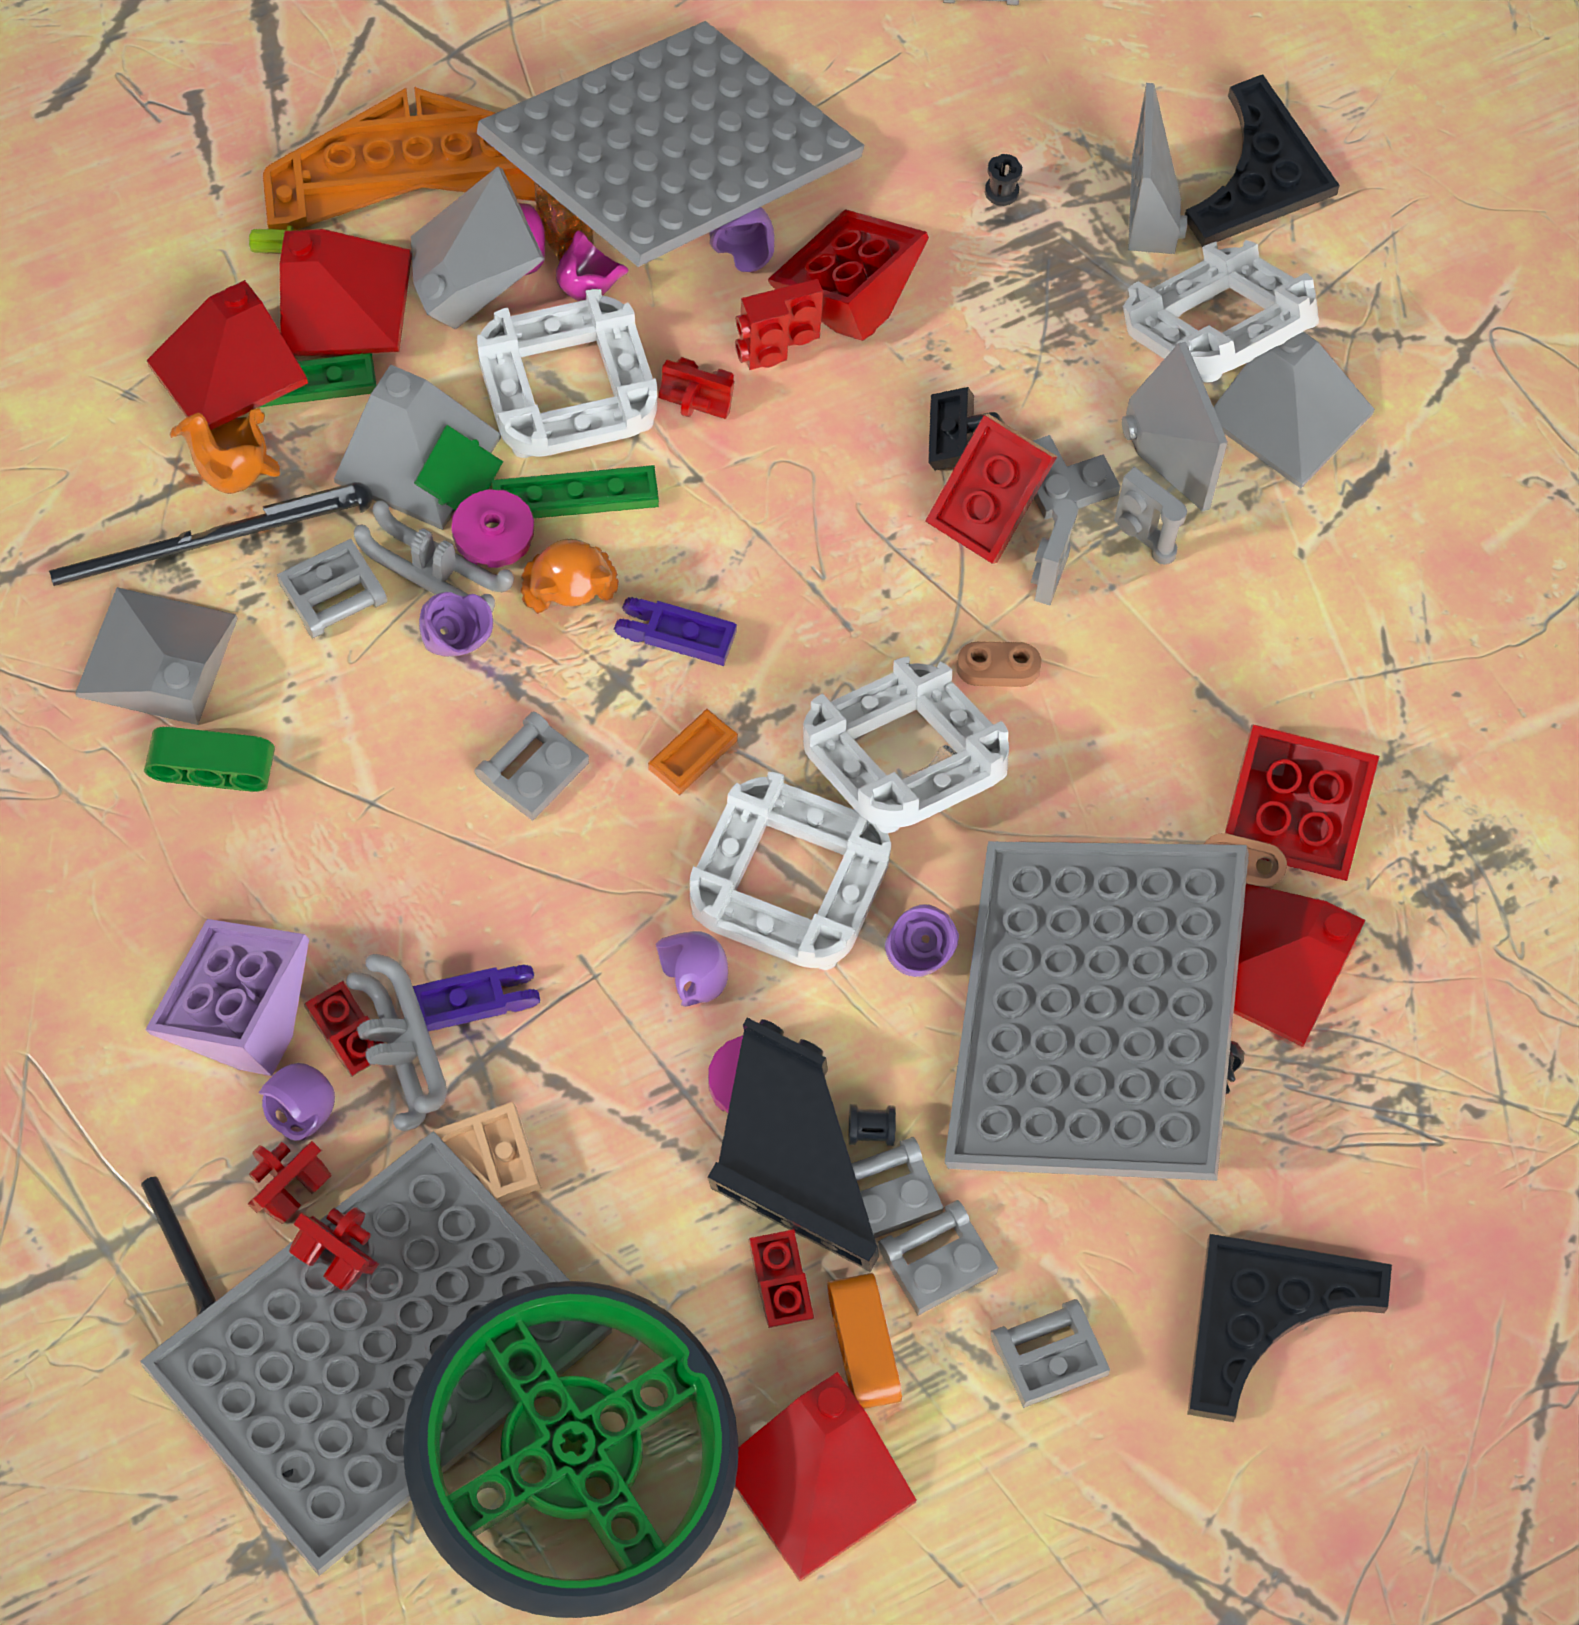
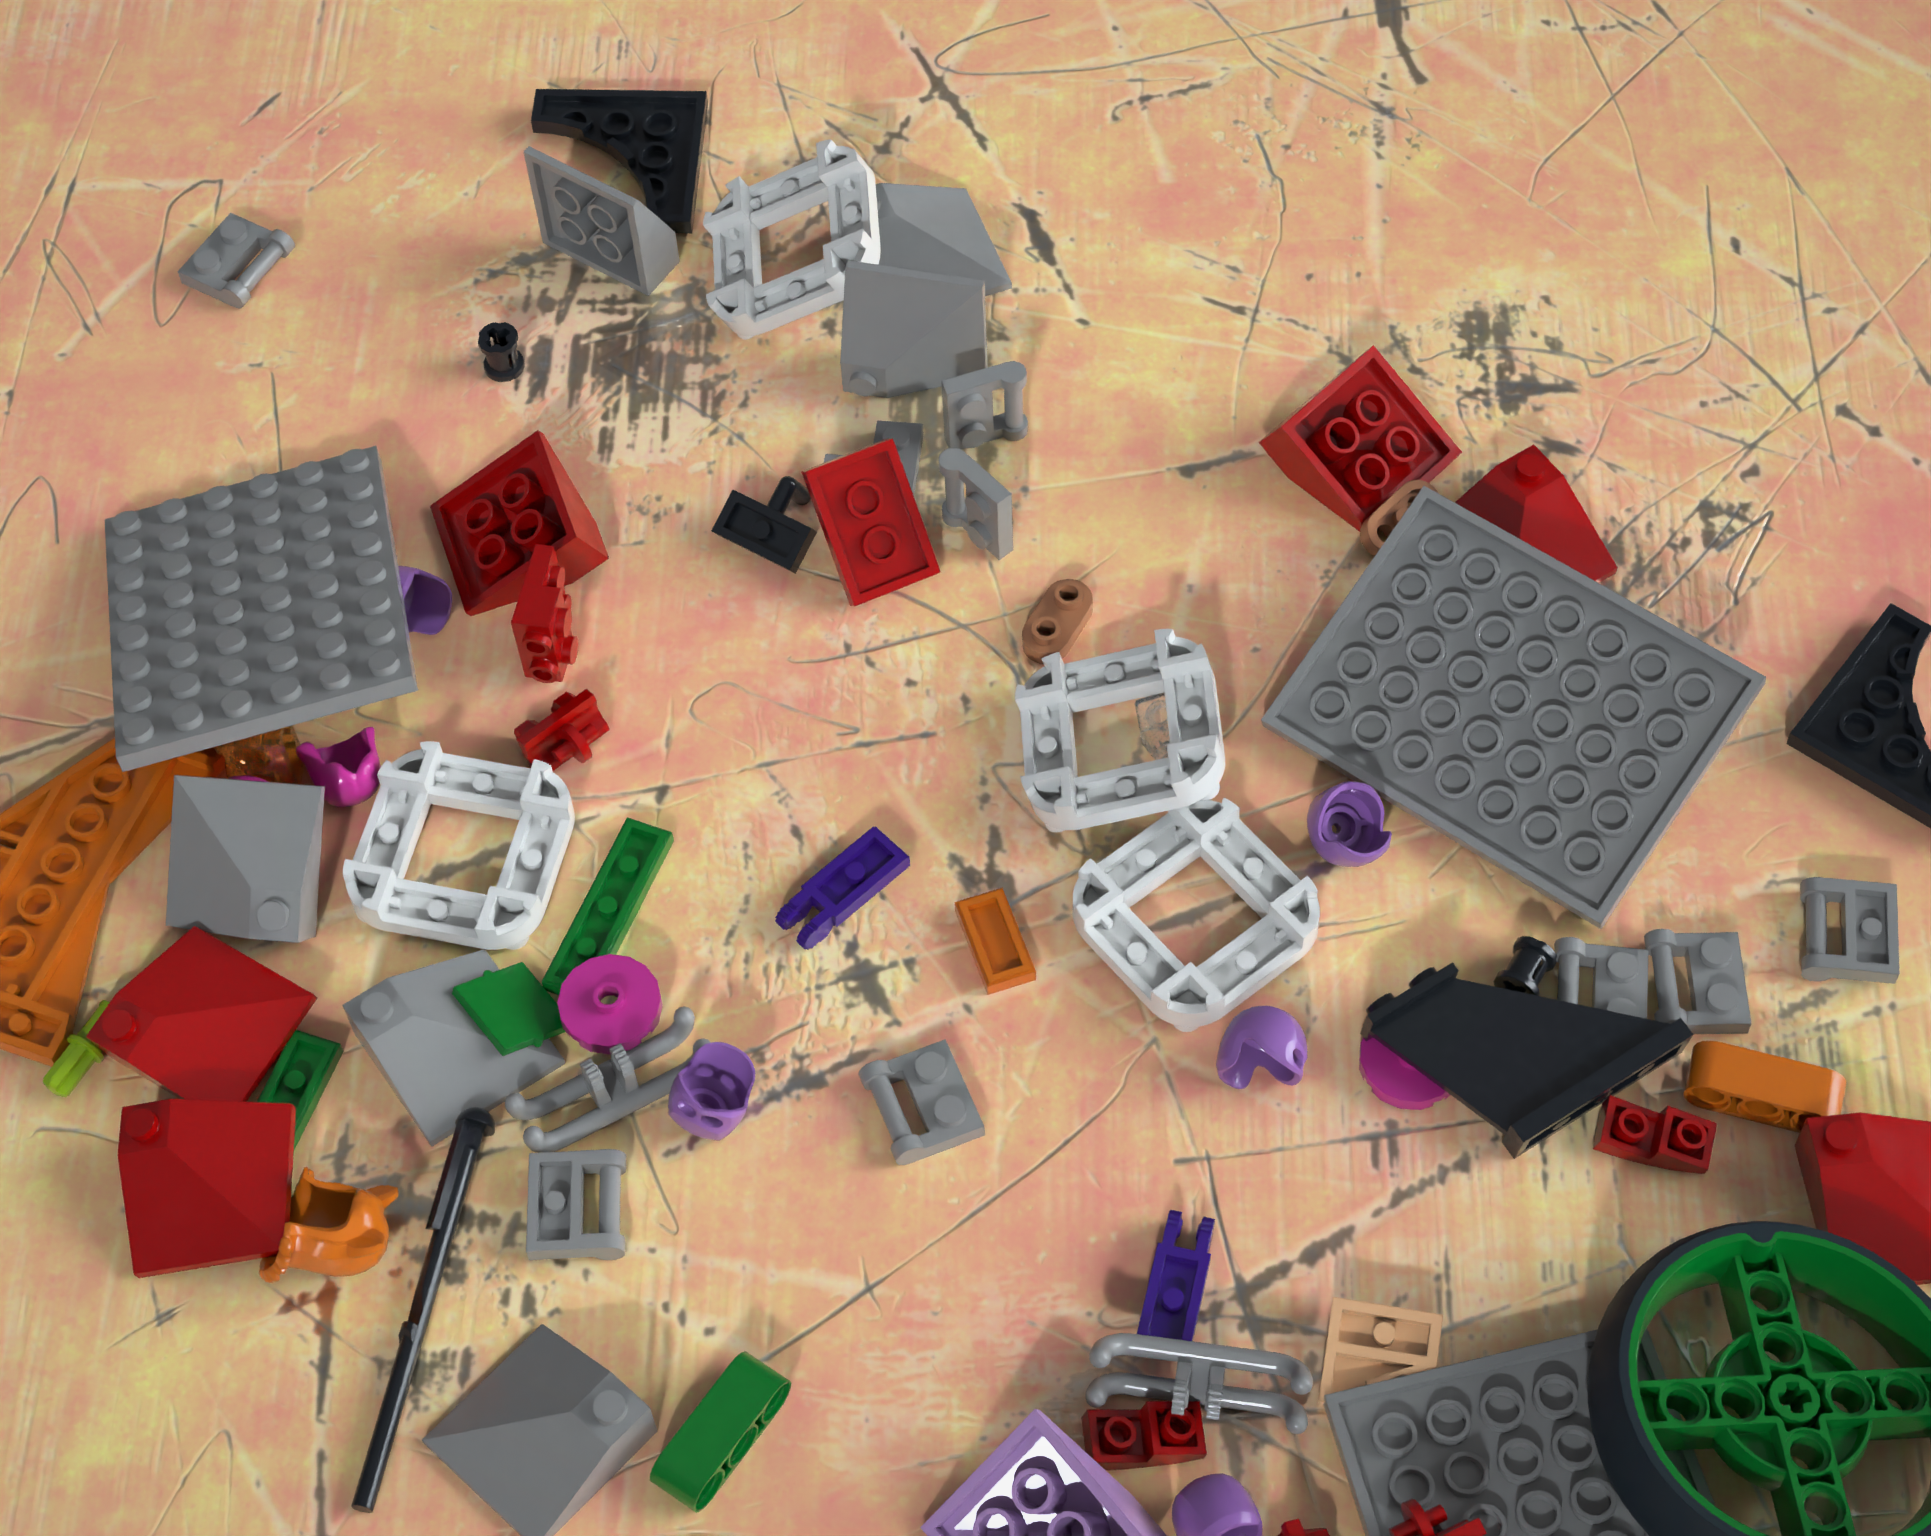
camera: 55 degrees left, 5 degrees down
orange hair [521,539,619,614] -> none

